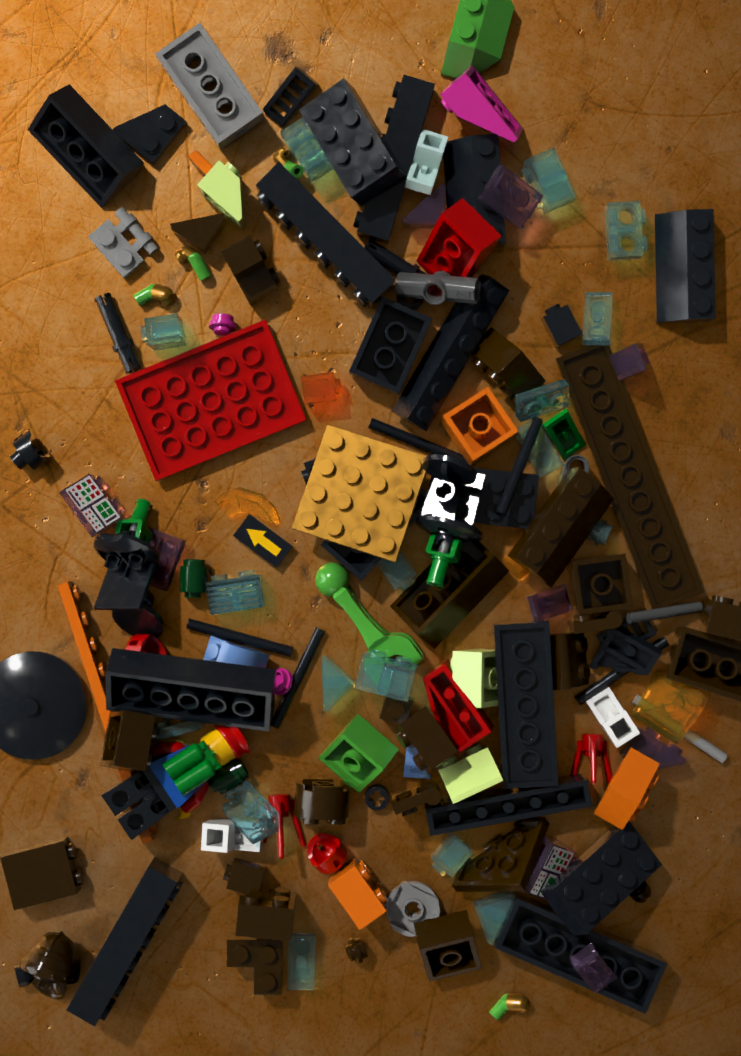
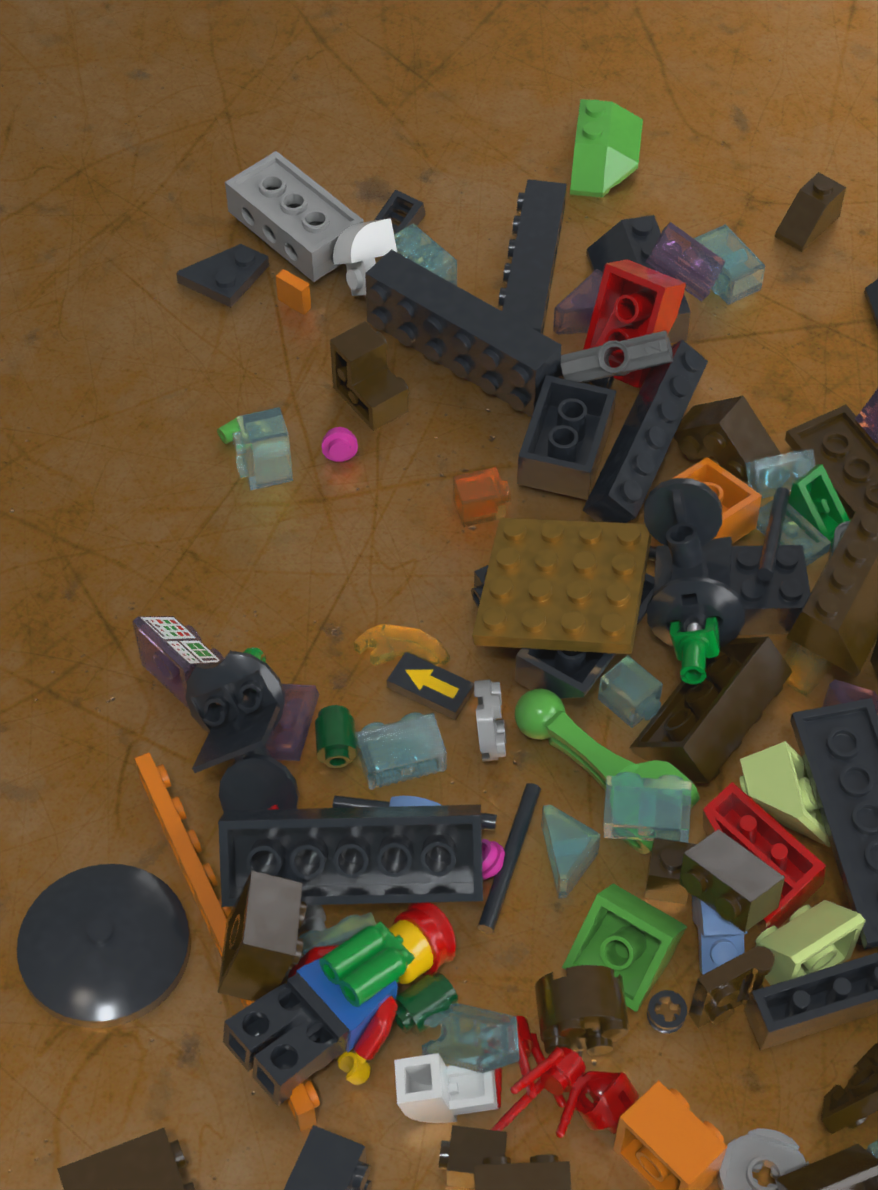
camera: 10 degrees left, 35 degrees down
black piece [9,429,51,470] -> none
black slope [27,84,144,208] -> none
light grey plate [88,207,158,279] -> none
black pin [94,293,142,374] -> none
red plate [115,319,307,481] -> none
dark brown slope [170,213,227,254] -> none
bright green arm [175,246,211,280] -> none
yellowish green slope [197,161,246,230] -> none
black brick [299,78,406,206] -> none
light aqua brick [405,129,448,195] -> none
clear light blue brick [430,832,473,877] -> none
dark pink slope [440,65,523,142] -> none
black brick [541,303,582,348] -> none
clear light blue plate [582,292,613,345] -> none
clear light blue brick [604,201,647,261] -> none
none -> white brick [333,218,397,296]
none -> light grey plate [474,679,506,761]
none -> red plant [490,1047,588,1138]
none -> dark brown slope [775,172,846,252]

